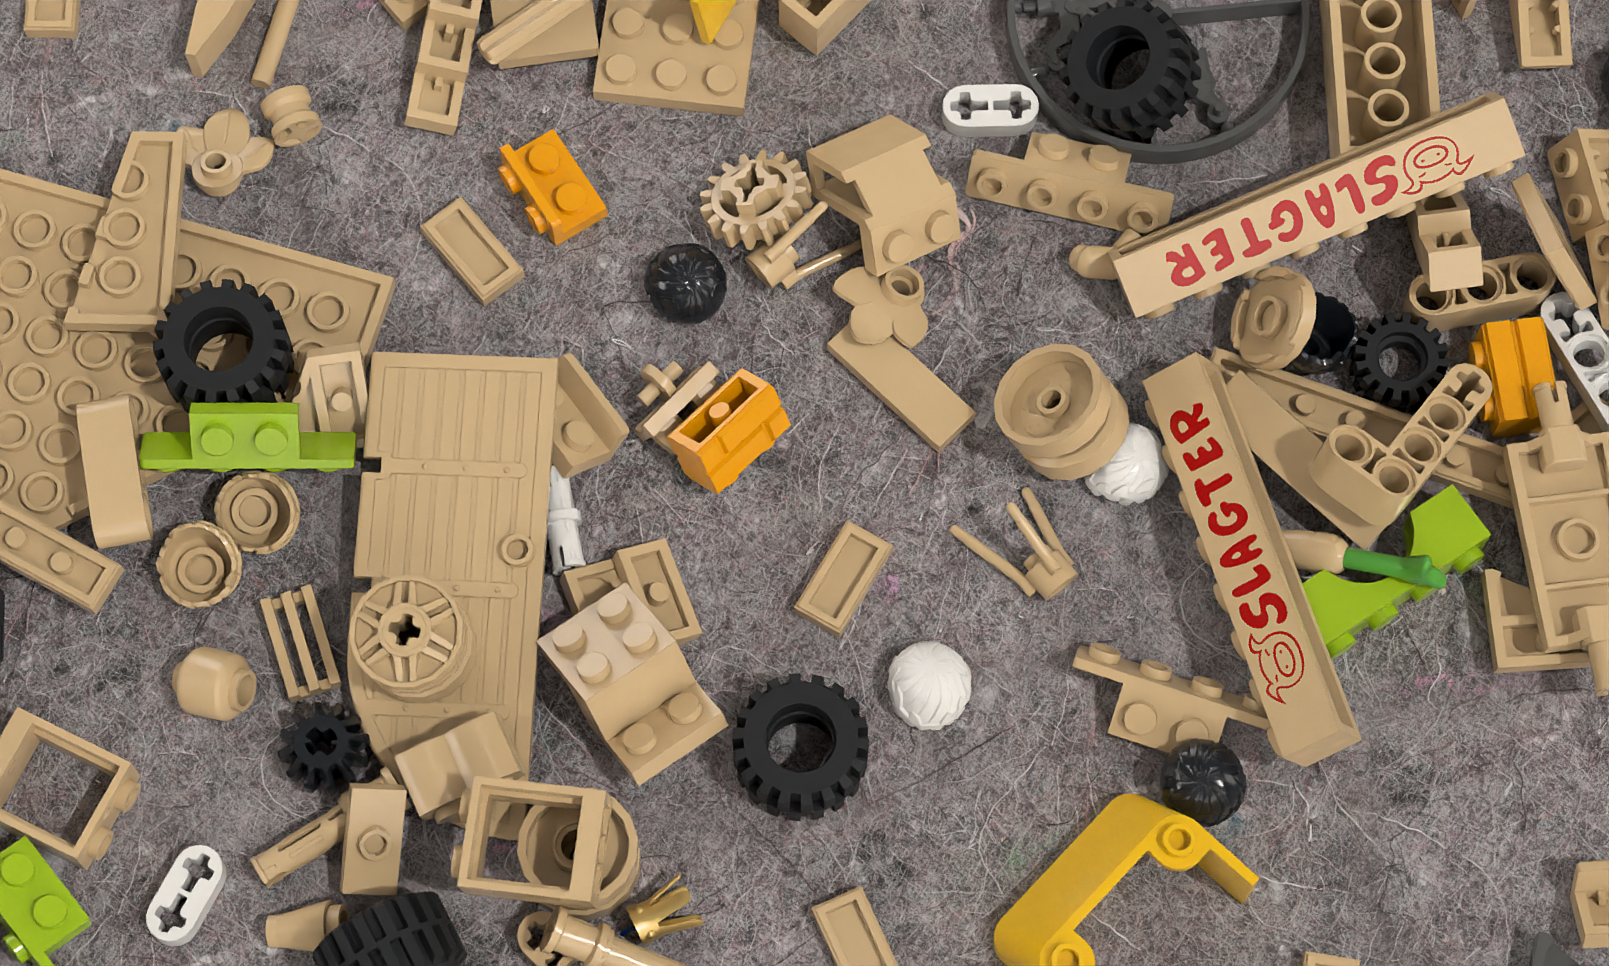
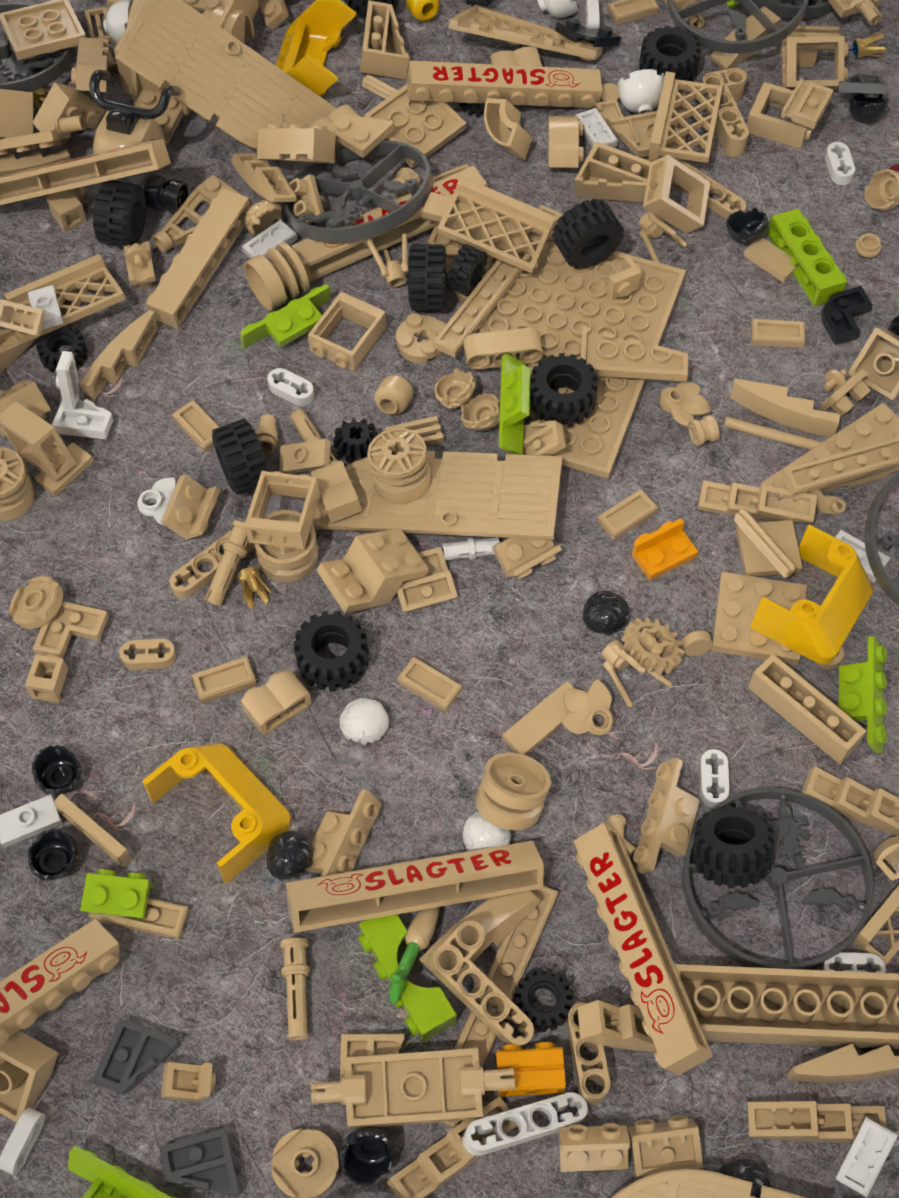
camera: 95 degrees right, 10 degrees down
tan hips [633,361,721,455] -> none
light orange brick [666,368,791,494] -> none
tan piece [806,114,961,277] -> none
tan plant [950,487,1079,601] -> none
tan tile [1231,266,1317,372] -> none
black hair [1290,292,1359,375] -> none
tan tile [1511,173,1598,310] -> none
none -> tan brick [241,669,311,735]
none -> tan pin [280,938,310,1041]
none -> tan plate [395,313,446,363]
none -> tan tile [682,631,713,656]

